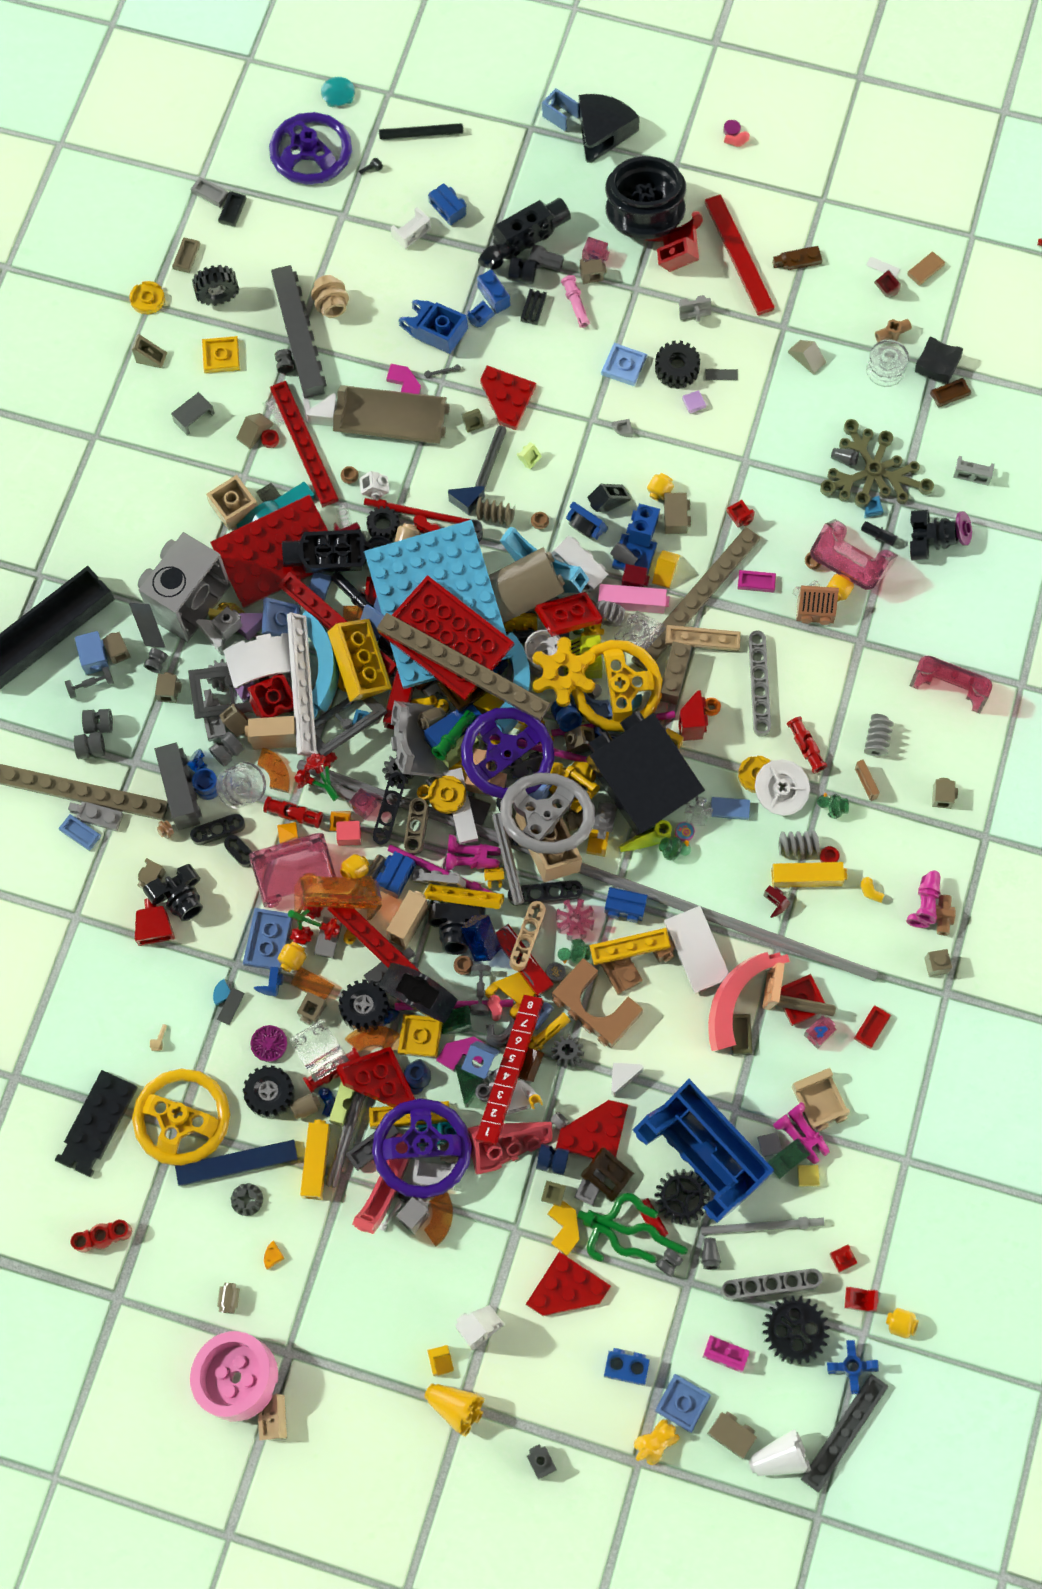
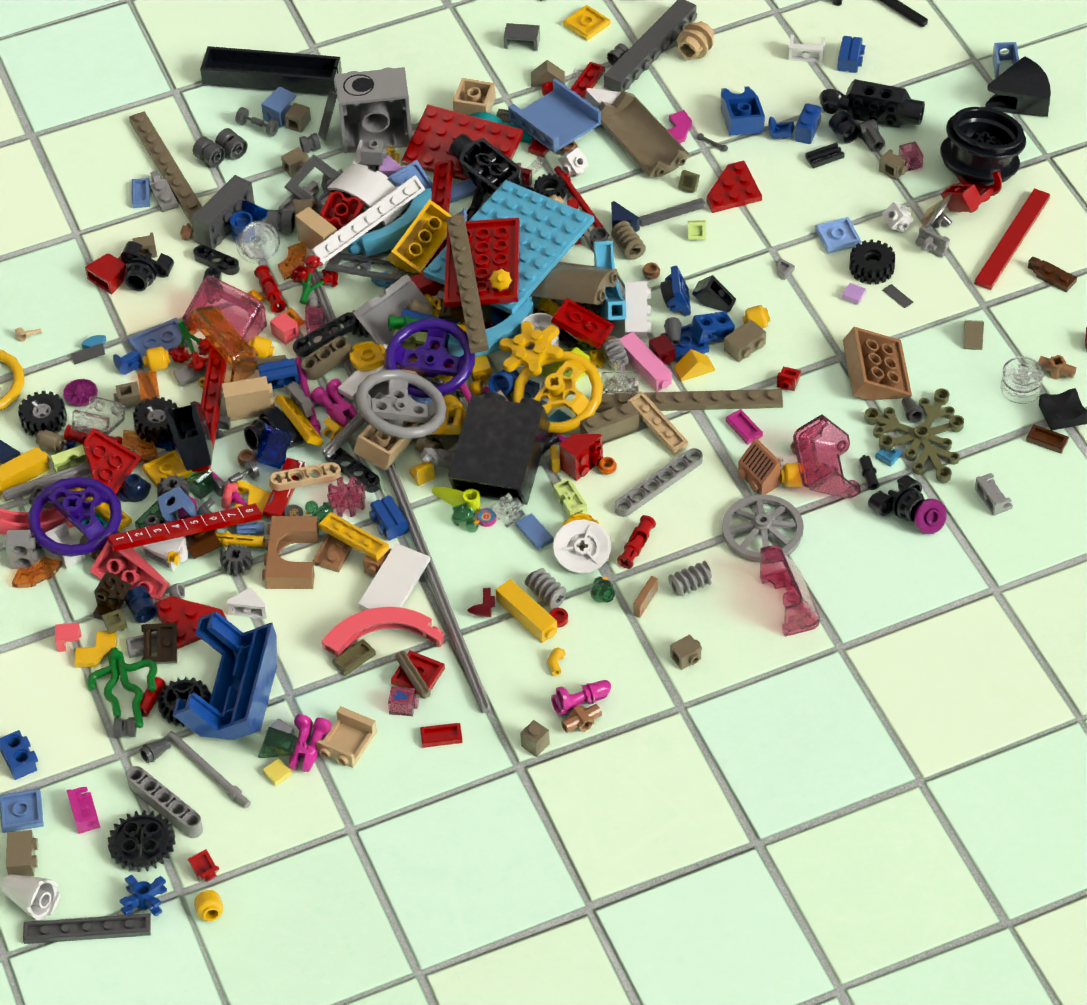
camera: 50 degrees right, 20 degrees down
red plate [525,1252,611,1316] -> none
bright pink pin [561,275,590,328] -> none
light nougat tile [762,962,785,1010] -> none
red tile [829,1245,858,1273] -> none
none -> coral panel [55,623,82,652]
none -> dark brown tile [93,571,132,620]
none -> dark grey gear [157,474,189,506]
none -> yellow piece [489,268,512,291]
none -> medium blue panel [508,79,601,153]
none -> yellowish green piece [553,478,587,517]
none -> light grey wheel [722,494,804,562]
none -> medium nougat slope [843,326,912,400]
none -> white brick [882,201,914,233]
none -> shield [922,194,952,228]

